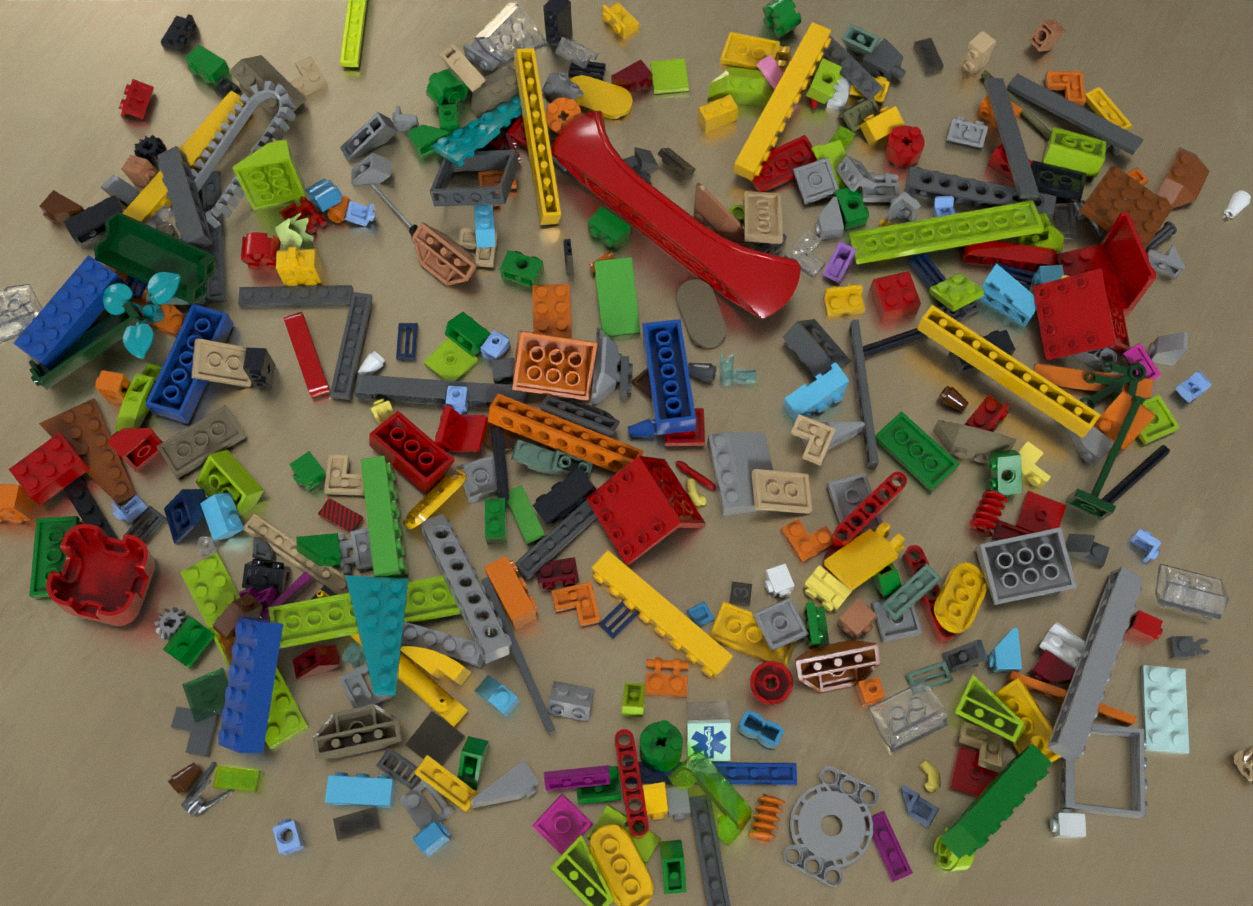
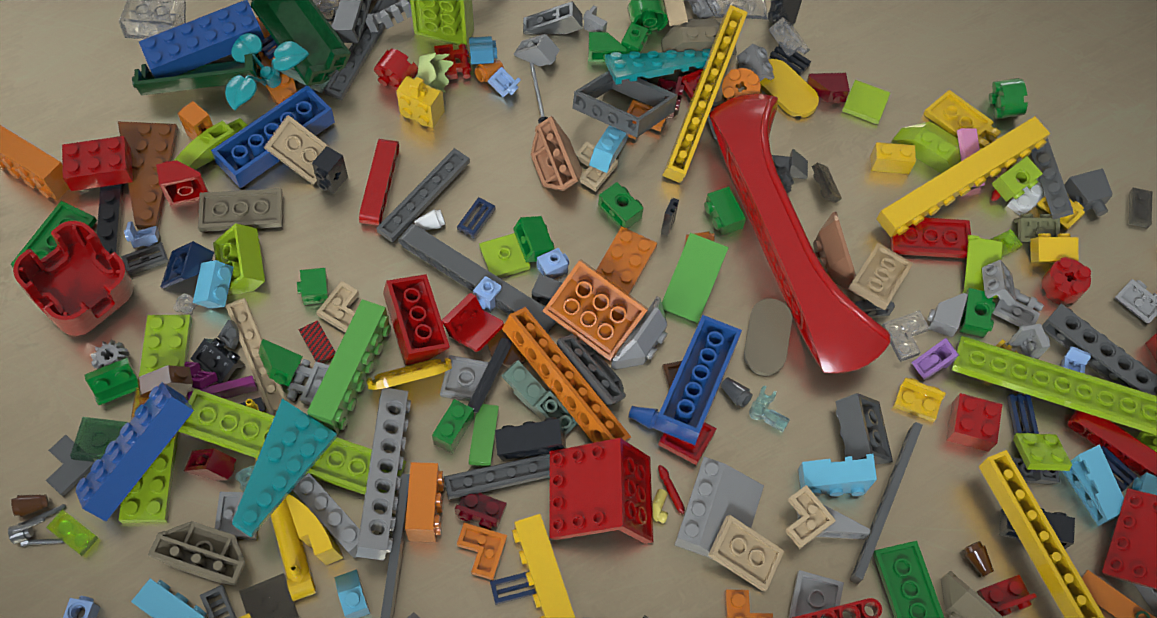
camera: 25 degrees right, 5 degrees down
dark grey plate [238,285,353,307] -> none
light yellow bracket [371,399,394,426] -> none
yellow bracket [601,2,640,39] -> none
dark grey plate [619,356,633,399] -> none
lime tile [729,205,744,224] -> none
light grey plate [793,157,839,204] -> none
sand green slope [841,24,881,55] -> none
black axle [863,328,927,357] -> none

